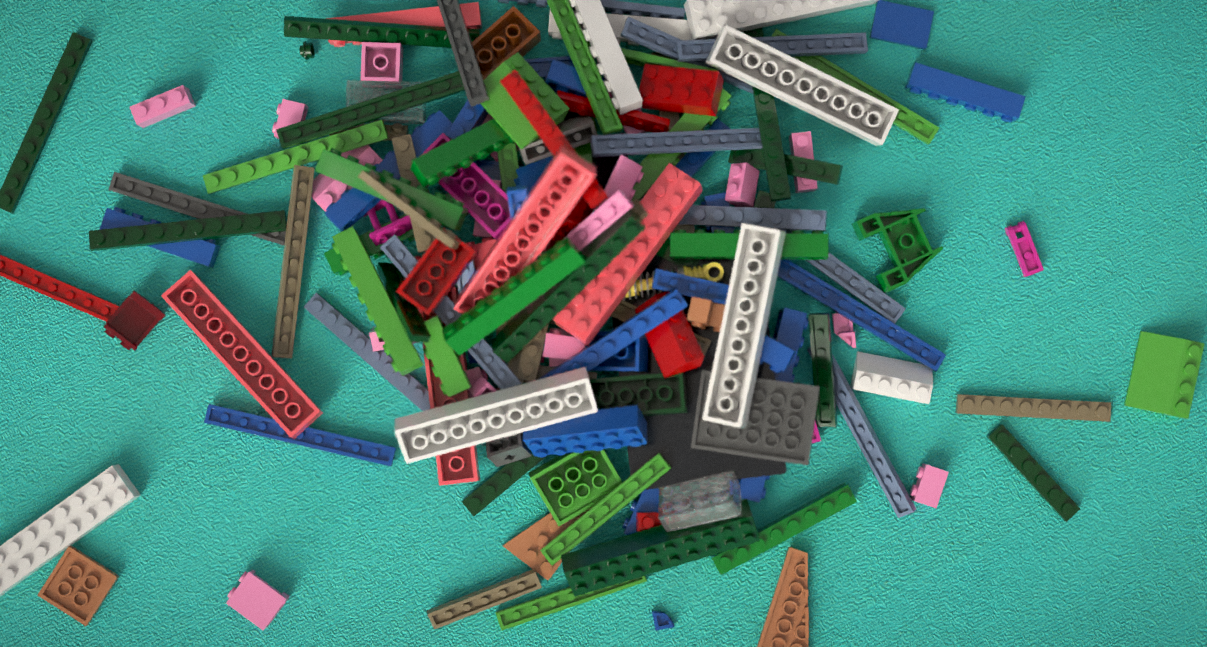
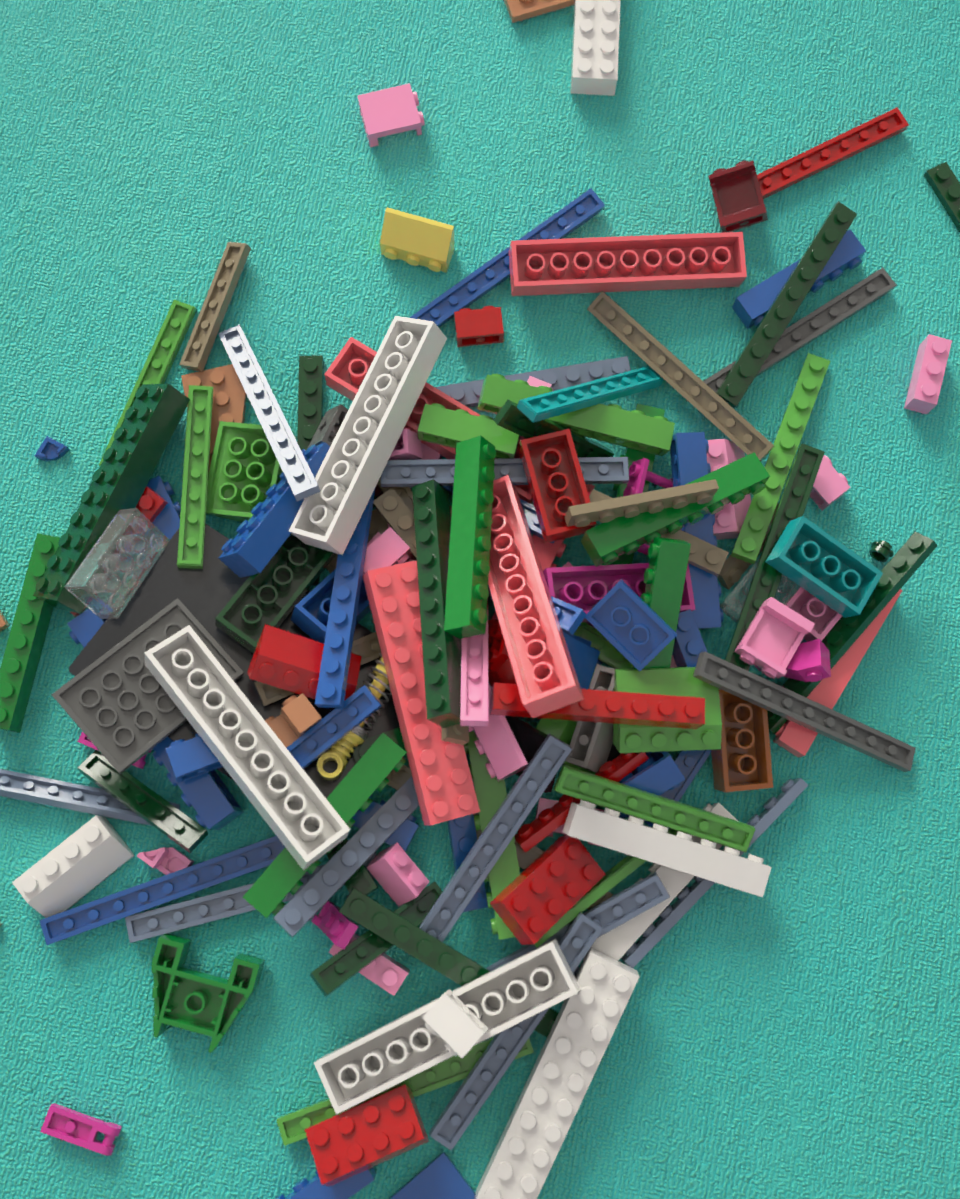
camera: 130 degrees right, 10 degrees down
none -> plate [218,325,320,501]
none -> red brick [305,1085,429,1187]
none -> dark pink plate [311,900,358,950]
none -> light yellow slope [380,207,455,273]
none -> white brick [422,989,489,1058]
none -> red brick [454,306,504,347]
none -> teal tile [517,366,664,423]
none -> blue plate [585,579,677,672]
none -> bright pink panel [734,597,815,679]
none -> dark pink slope [753,639,831,682]
none -> teal brick [765,516,883,618]

